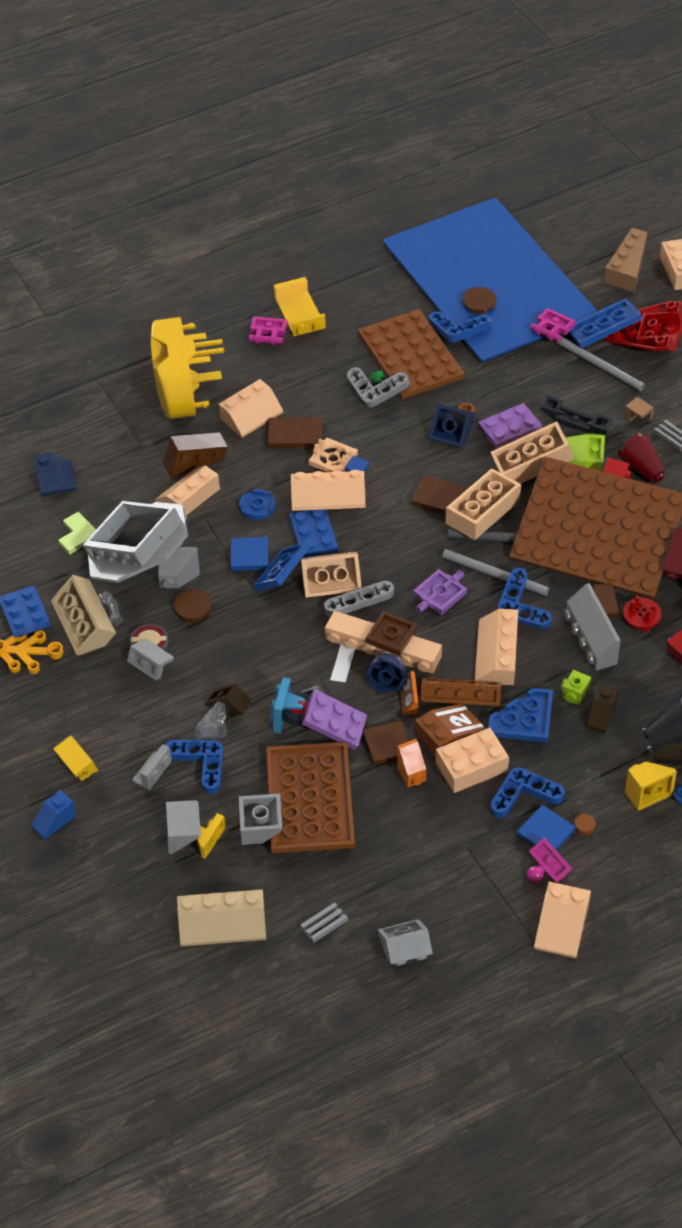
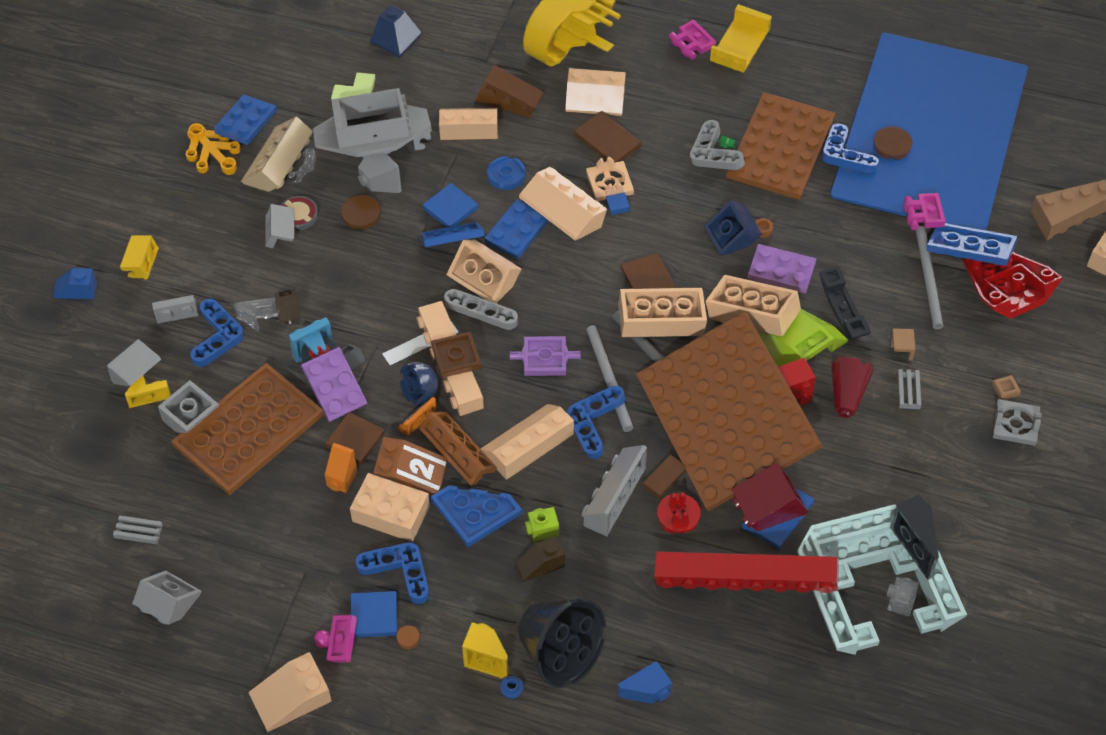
camera: 45 degrees right, 5 degrees up
tan slope [177,889,266,946] -> none

